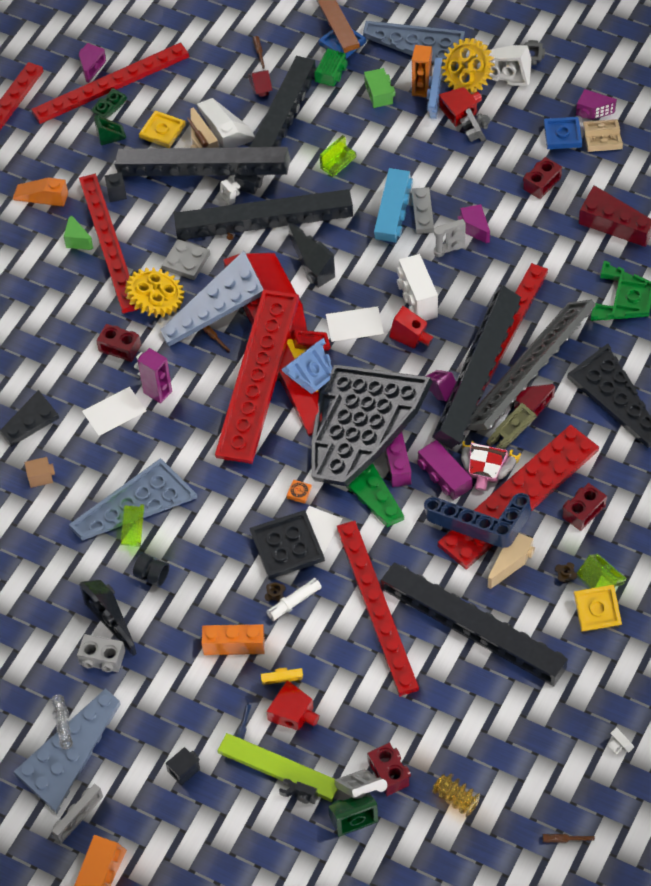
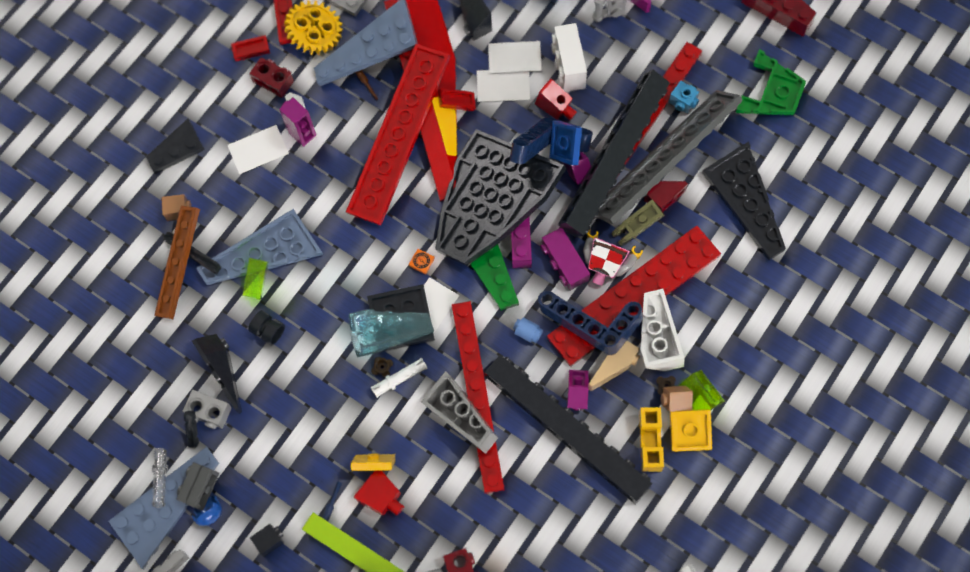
camera: 10 degrees right, 15 degrees up
orange brick [202,624,265,655] -> none
medium blue wing [281,338,333,394] -> none
dark red brick [562,483,607,531] -> none
none -> dark orange tile [154,205,200,320]
none -> black axle [163,232,221,274]
none -> dark grey brick [176,462,220,510]
none -> black axle [184,410,199,448]
none -> blue hair [192,496,222,526]
none -> red tile [231,35,270,62]
none -> clear light blue wedge [349,309,434,358]
none -> light grey wedge [421,371,498,454]
none -> white sticker [488,41,542,73]
none -> dark blue beam [509,117,593,164]
none -> medium blue brick [513,317,543,343]
none -> blue plate [549,120,582,165]
none -> magenta slope [567,370,589,410]
none -> yellow arch [639,407,664,472]
none -> white wedge [641,289,684,371]
none -> medium nougat brick [661,386,693,412]
none -> dark azure brick [669,81,699,114]

